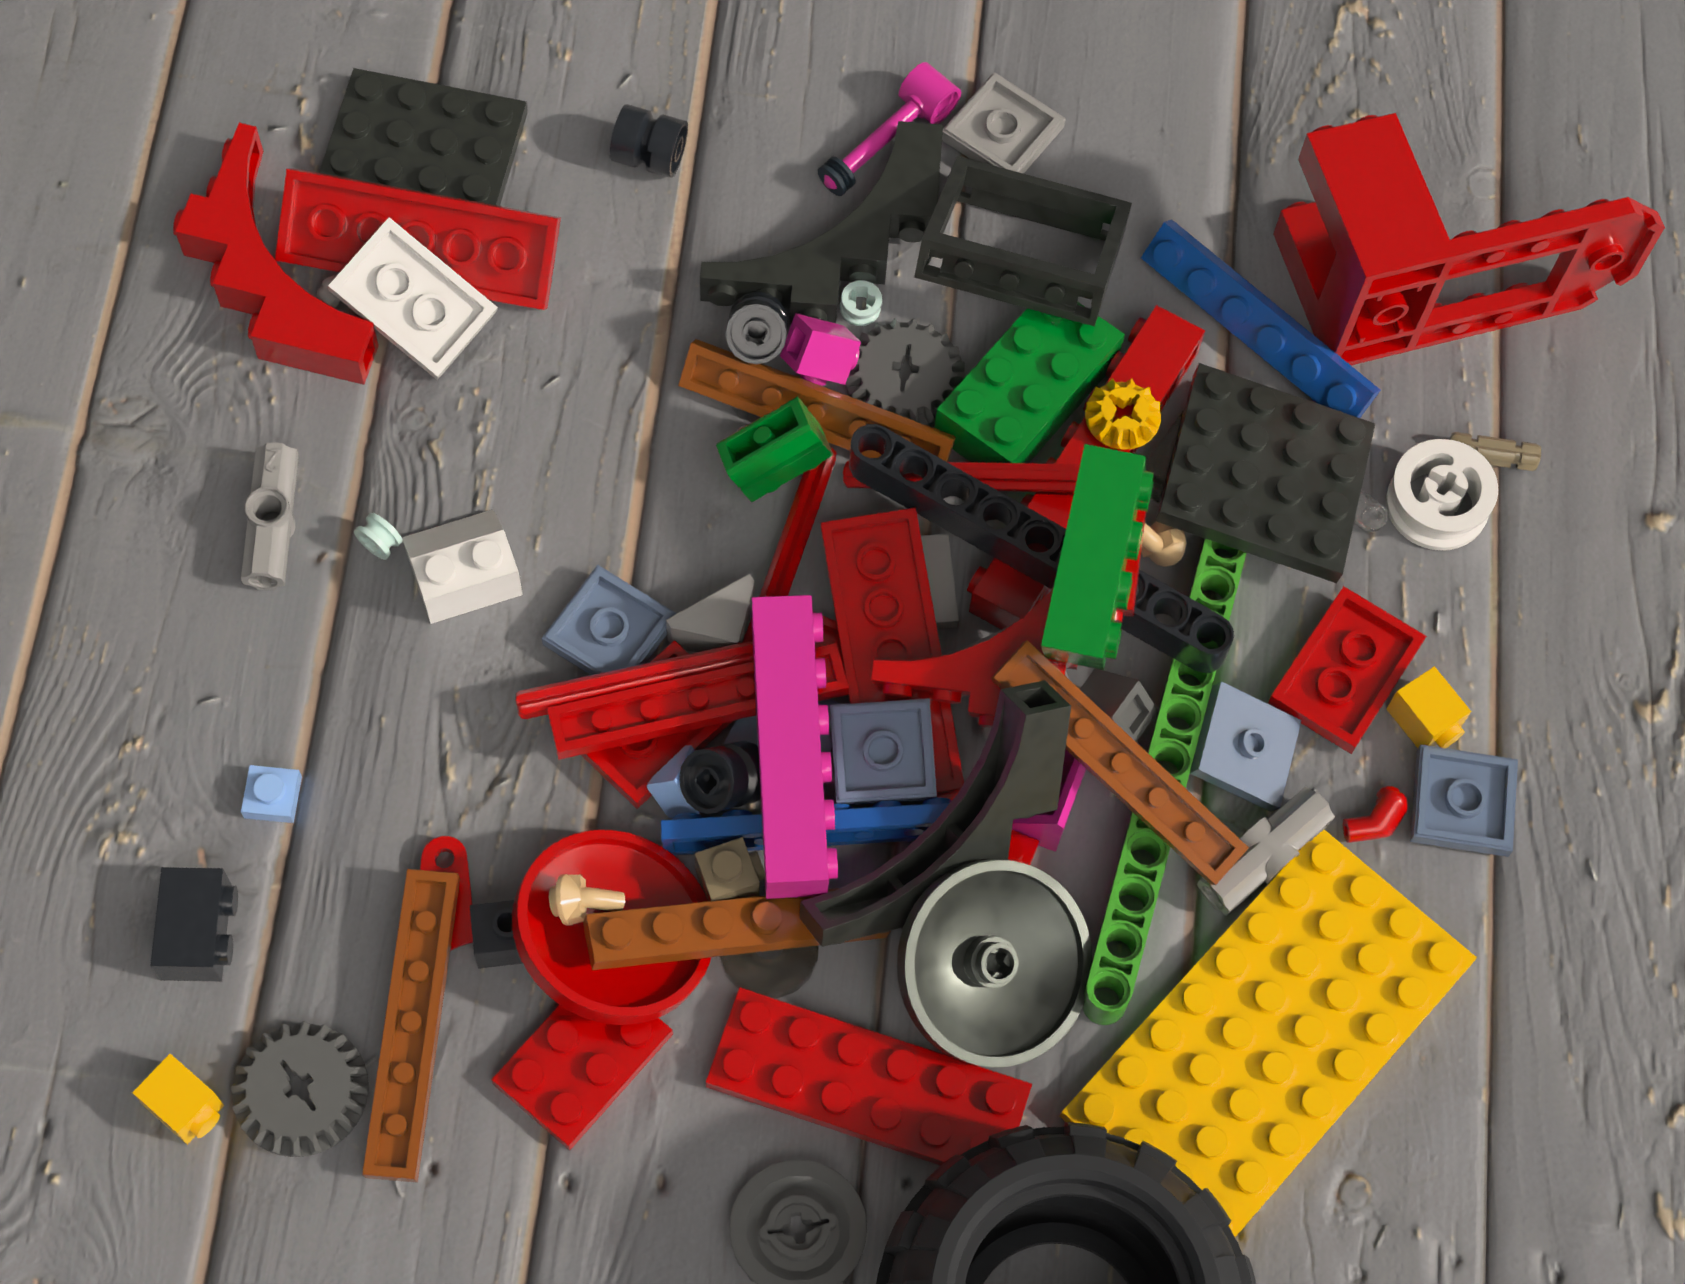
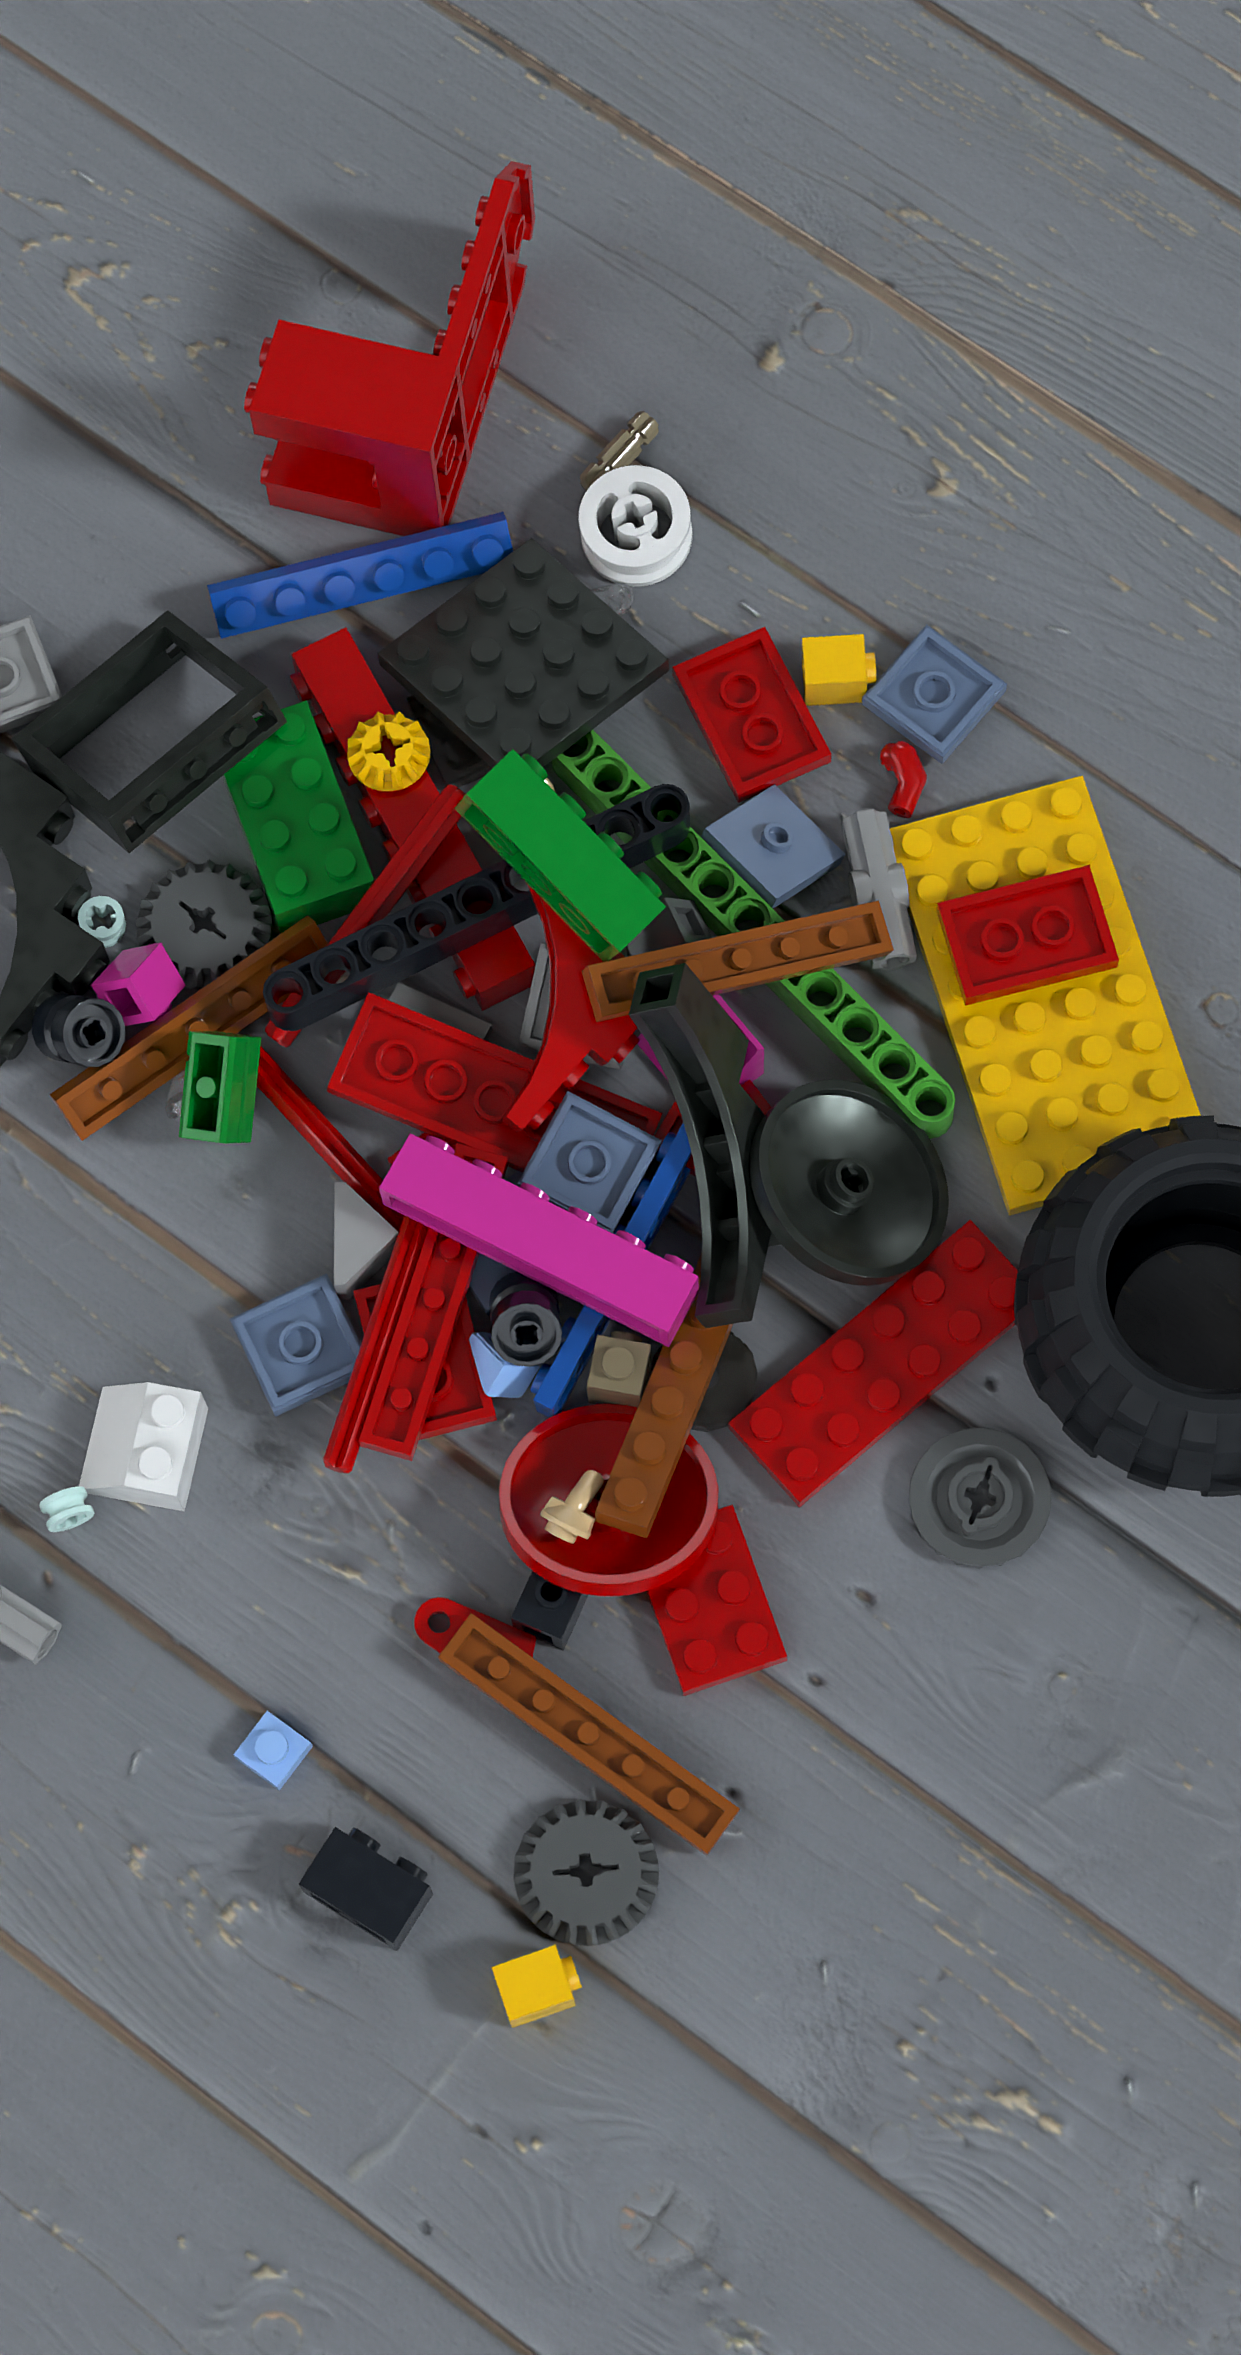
camera: 50 degrees left, 5 degrees up
none -> red plate [936,865,1119,1006]

